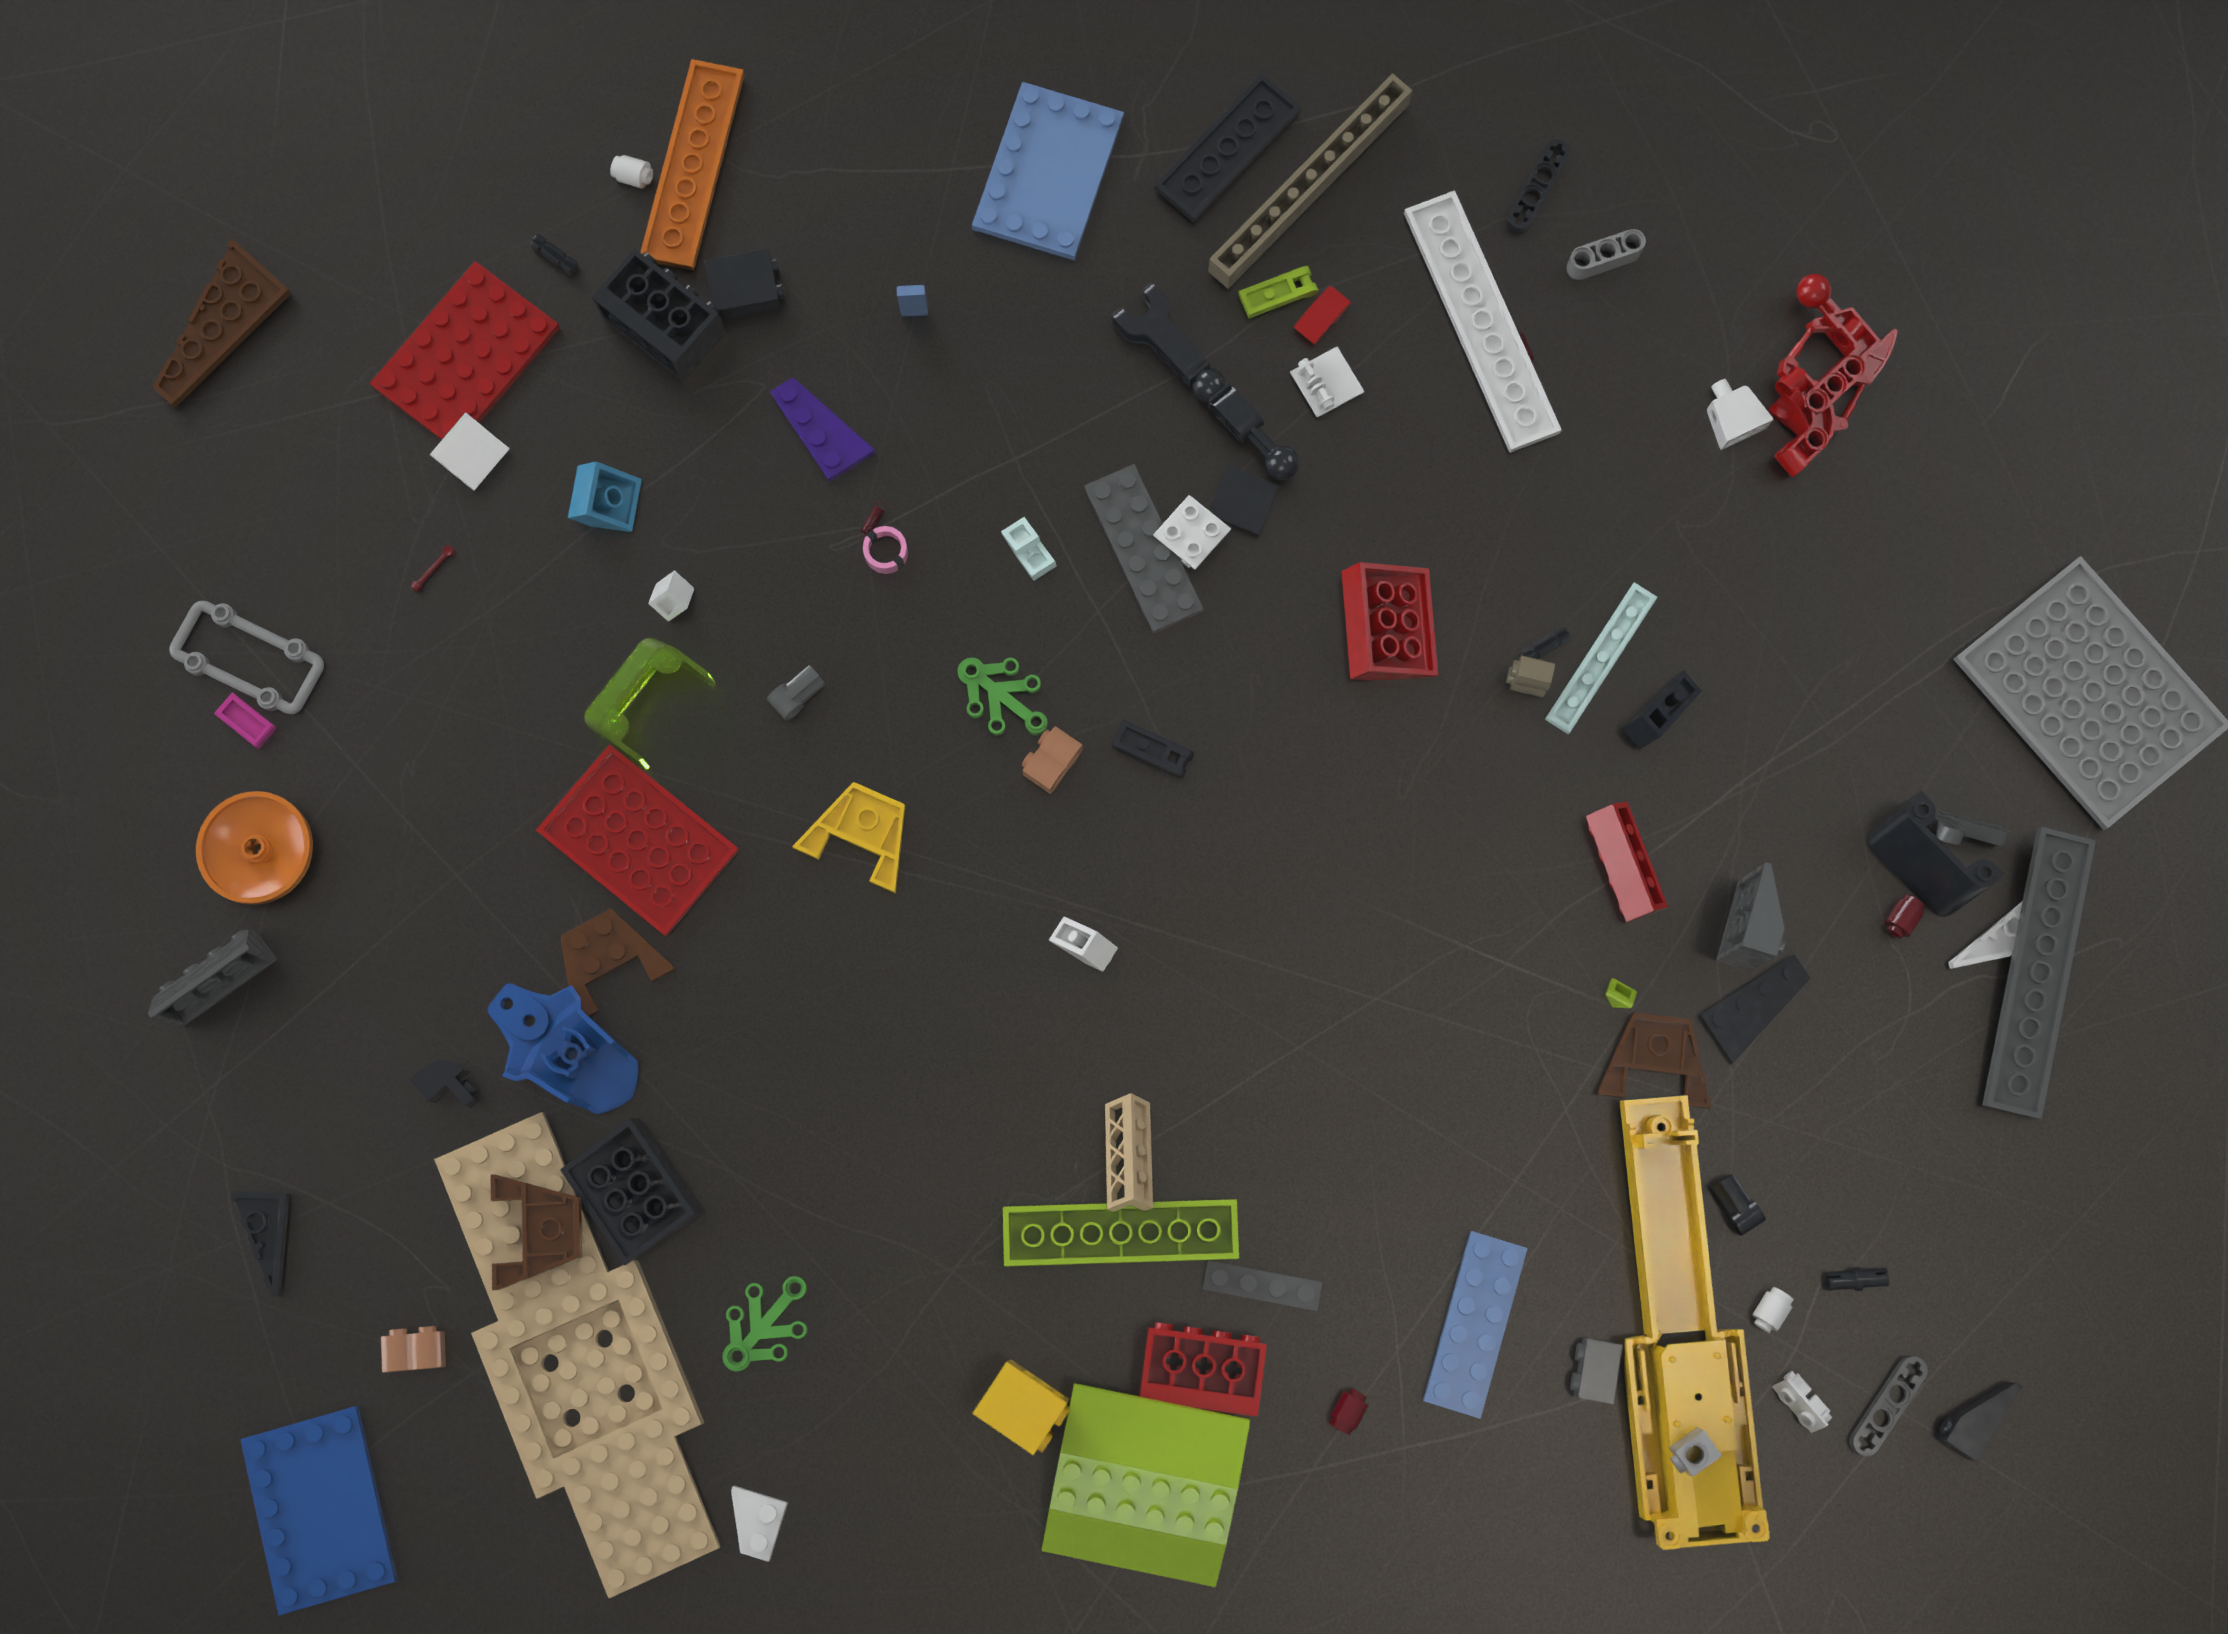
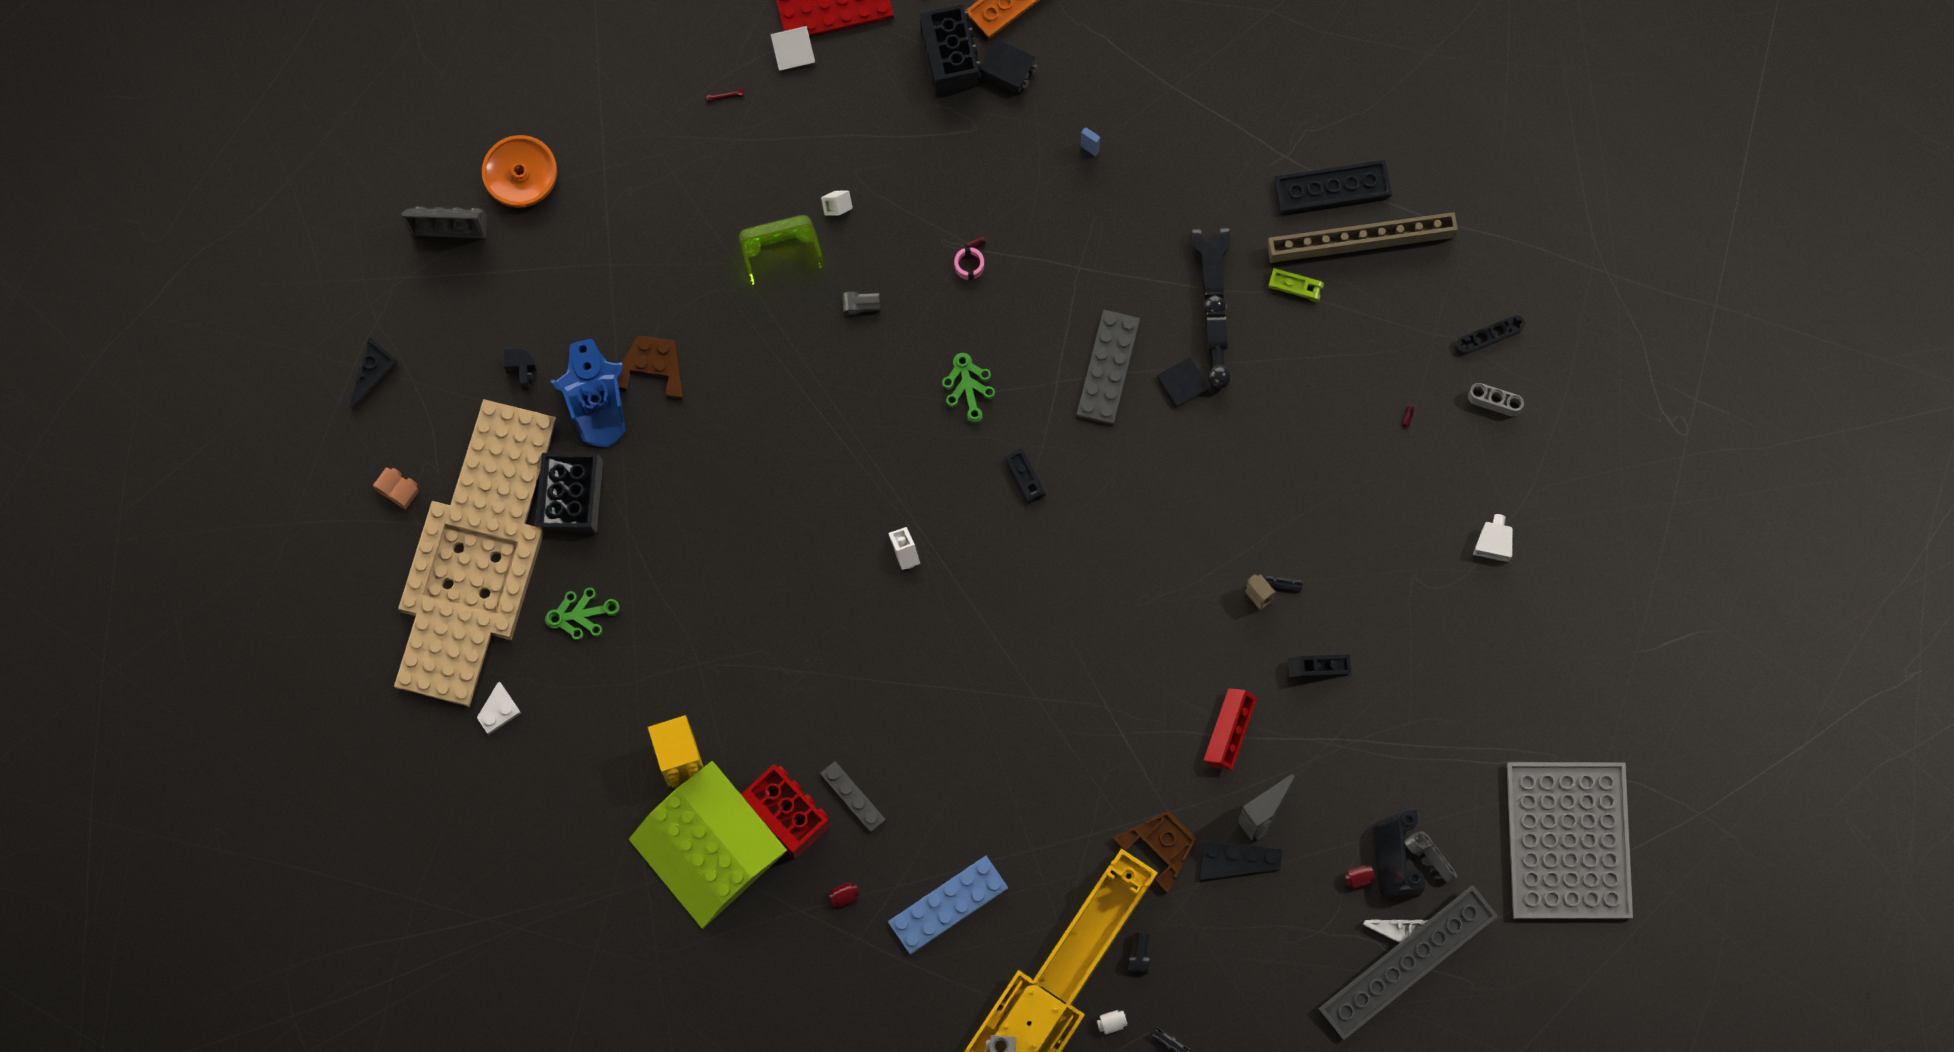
camera: 40 degrees right, 5 degrees down
light grey bar [169,600,324,714] -> none
dark pink tile [214,692,277,749] -> none
blue plate [240,1406,398,1616] -> none
reddish brown wing [490,1174,582,1290] -> none
red plate [536,744,739,937] -> none
dark azure slope [568,462,642,532] -> none
dark purple wing [770,377,875,482] -> none
yellow wing [792,782,905,894] -> none
medium blue plate [972,82,1124,261] -> none
light aqua slope [1001,517,1056,581] -> none
lime brick [1003,1199,1239,1267] -> none
nougat brick [1022,726,1083,794] -> none
tan fence [1105,1093,1153,1212] -> none
white hinge [1153,495,1231,569] -> none
white hinge [1290,347,1364,418] -> none
red slope [1294,285,1352,345] -> none
red slope [1341,562,1438,681] -> none
white plate [1404,191,1562,453] -> none
light aqua tile [1545,582,1657,734] -> none
dark grey brick [1570,1338,1623,1404] -> none
lime slope [1606,978,1637,1008] -> none
red piece [1767,274,1898,477] -> none

